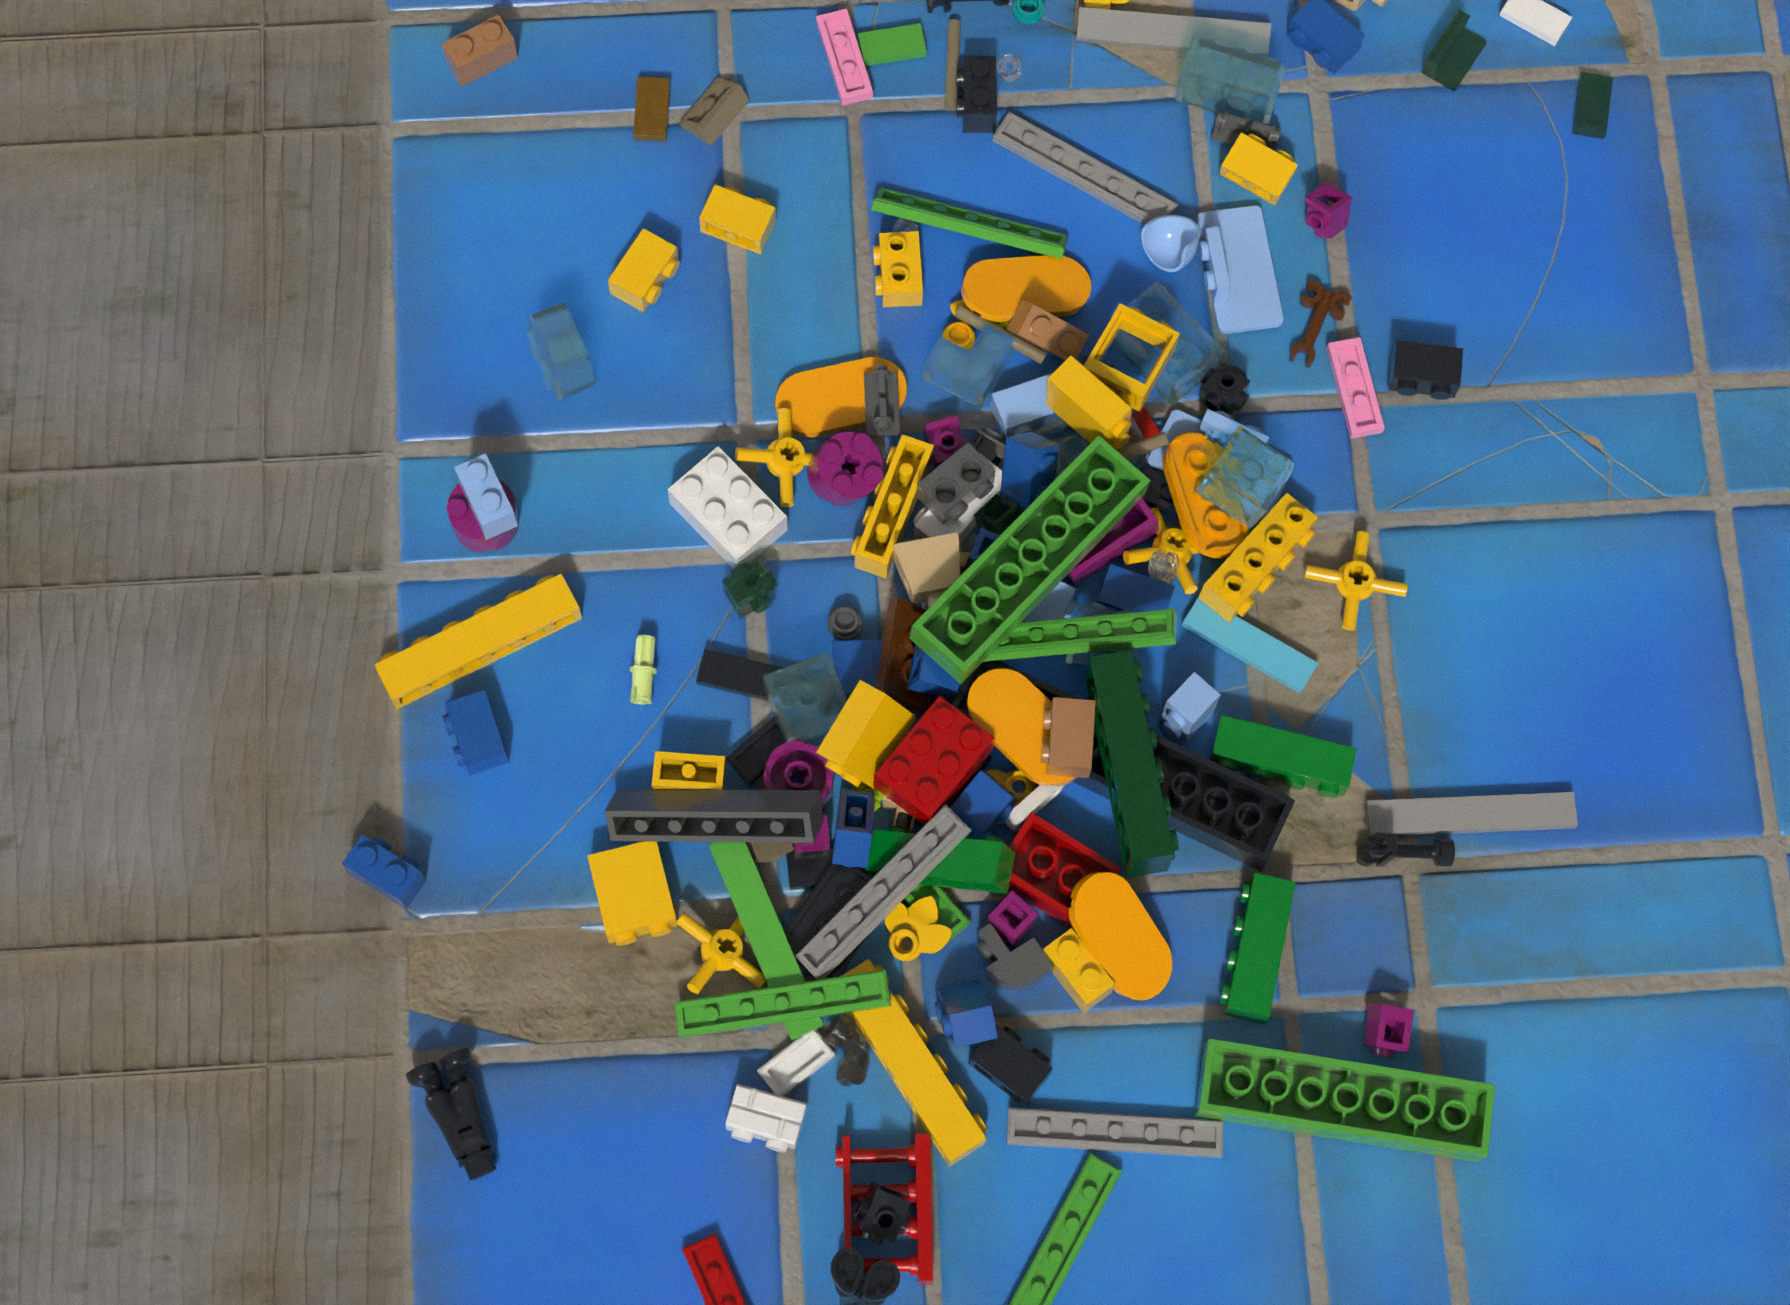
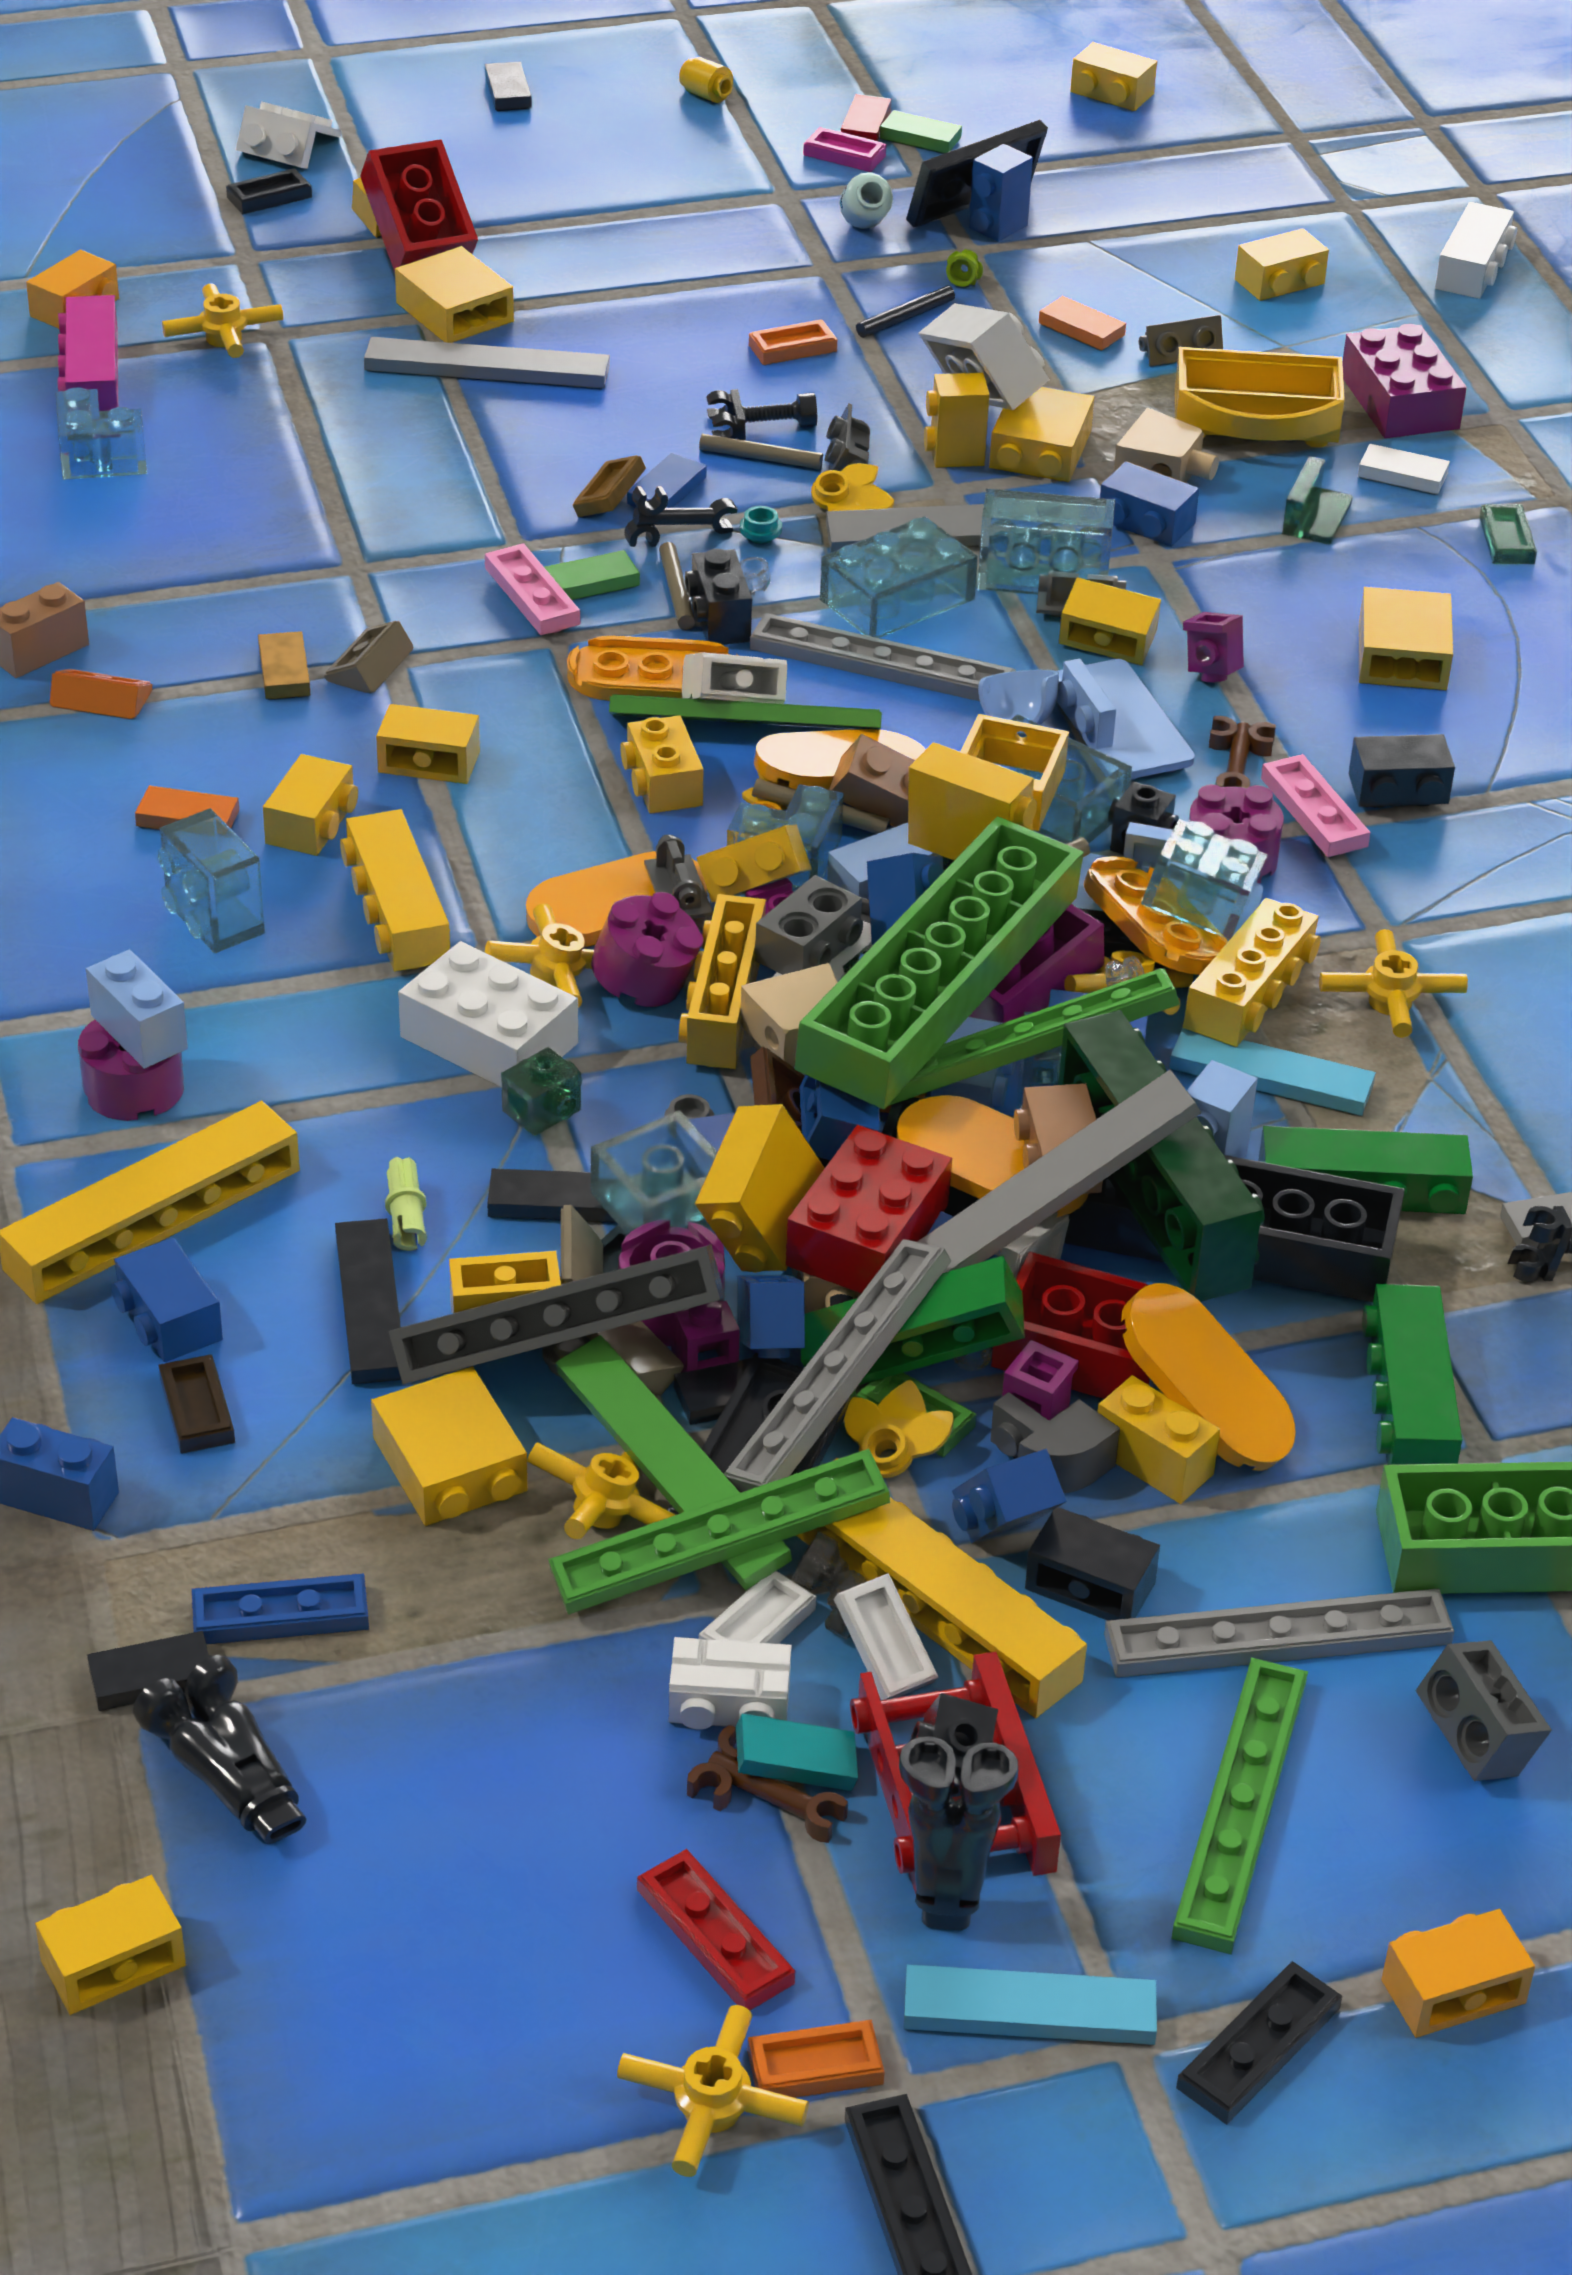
camera: 10 degrees left, 30 degrees down
none -> yellow brick [35,1874,186,2015]
none -> orange slope [49,669,153,719]
none -> black tile [87,1631,209,1711]
none -> orange tile [135,785,240,839]
none -> dark brown tile [158,1354,235,1454]
none -> blue tile [192,1573,369,1644]
none -> black tile [335,1218,401,1384]
none -> yellow brick [340,809,450,972]
none -> dark tan slope [561,1205,603,1284]
none -> light orange tile [567,636,739,701]
none -> white brick [682,652,787,704]
none -> reddish brown bar [687,1725,848,1843]
none -> yellow brick [696,824,812,902]
none -> teal tile [736,1713,858,1791]
none -> clear light blue brick [820,516,978,638]
none -> white tile [833,1573,938,1700]
none -> light grey tile [918,1070,1201,1273]
none -> magenta brick [1187,784,1284,884]
none -> yellow brick [1359,587,1453,690]
none -> dark grey brick [1415,1640,1552,1781]

